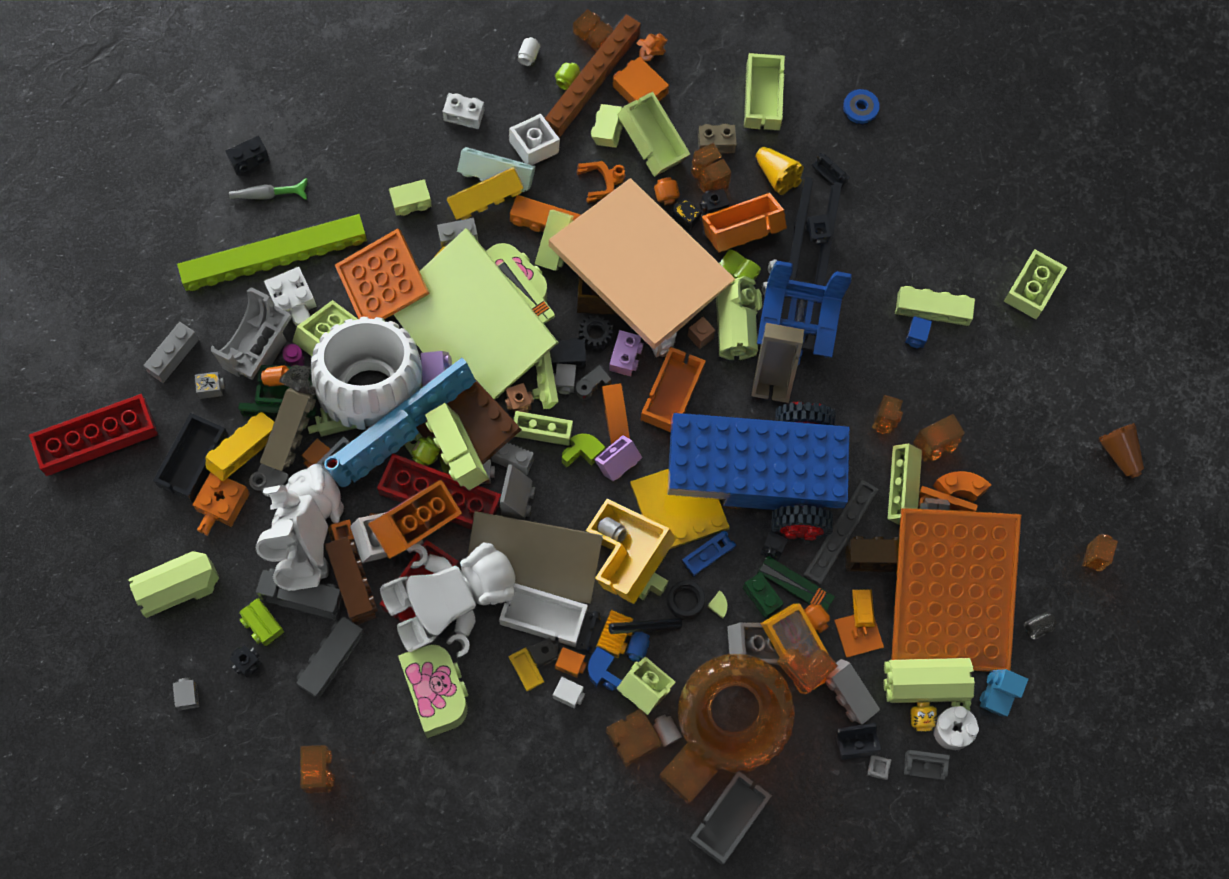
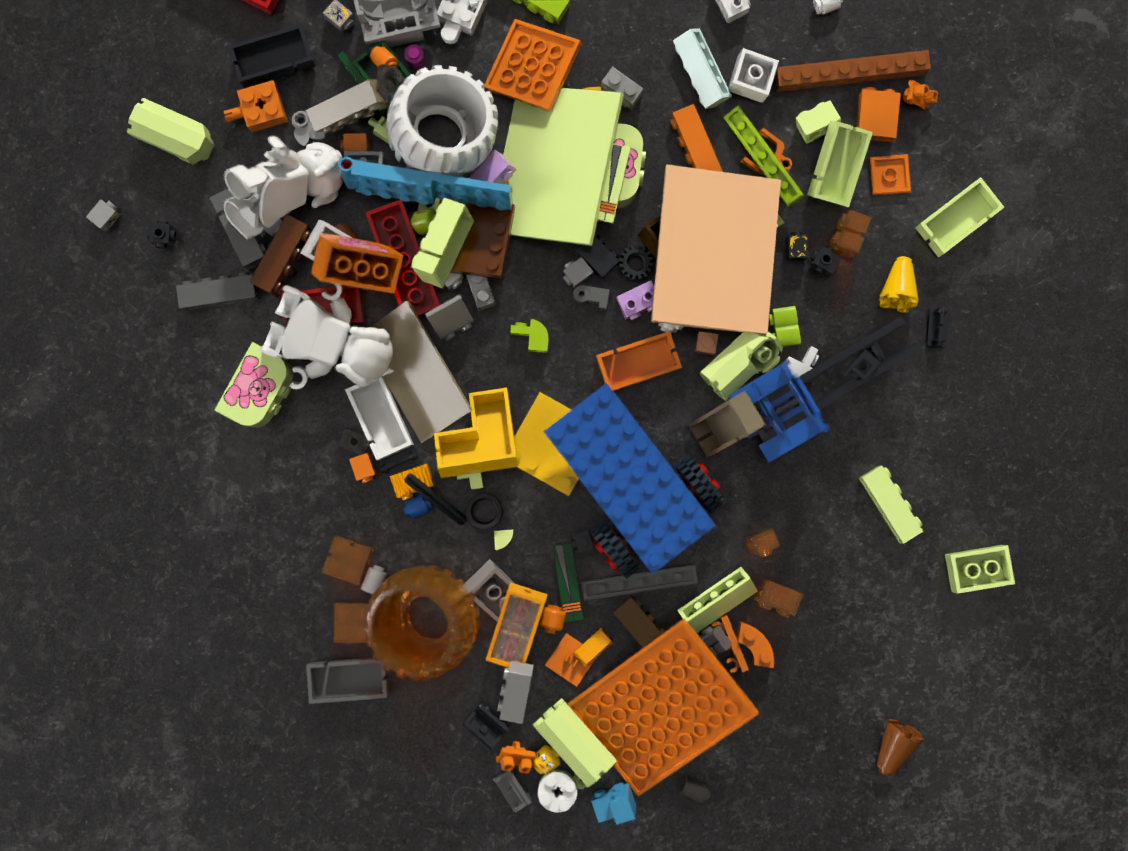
camera: 55 degrees right, 15 degrees up
yellow brick [206,412,274,481] -> none
lime brick [239,598,284,646] -> none
yellowish green slope [292,300,358,356] -> none
clear orange brick [301,745,334,793] -> none
orange brick [328,520,354,542] -> none
yellowish green brick [389,179,432,216] -> none
yellow brick [447,167,524,220] -> none
nougat brick [505,383,534,415] -> none
yellow tile [508,647,544,691] -> none
yellowish green brick [514,411,573,446] -> none
yellowish green hinge [531,351,558,409] -> none
yellowish green brick [535,210,574,271] -> none
white brick [553,677,585,708] -> none
lime head [555,63,580,90] -> none
clear orange piece [573,9,613,51] -> none
blue brick [588,647,622,691] -> none
lavender brick [594,435,642,481] -> none
light grey brick [598,517,627,543] -> none
orange slope [602,383,630,444] -> none
yellowish green brick [617,657,676,715] -> none
orange head [654,177,680,206] -> none
blue plate [682,530,737,577] -> none
dark tan brick [698,124,737,154] -> none
orange piece [702,193,787,252] -> none
dark green brick [743,572,784,620] -> none
clear orange brick [776,648,838,693] -> none
blue tile [843,89,879,124] -> none
light grey tile [867,755,891,780] -> none
blue brick [905,316,932,348] -> none
clear orange piece [1082,534,1118,572] -> none
none -> orange hips [496,741,536,774]
none -> lime tile [723,105,804,207]
none -> orange tile [869,154,911,196]

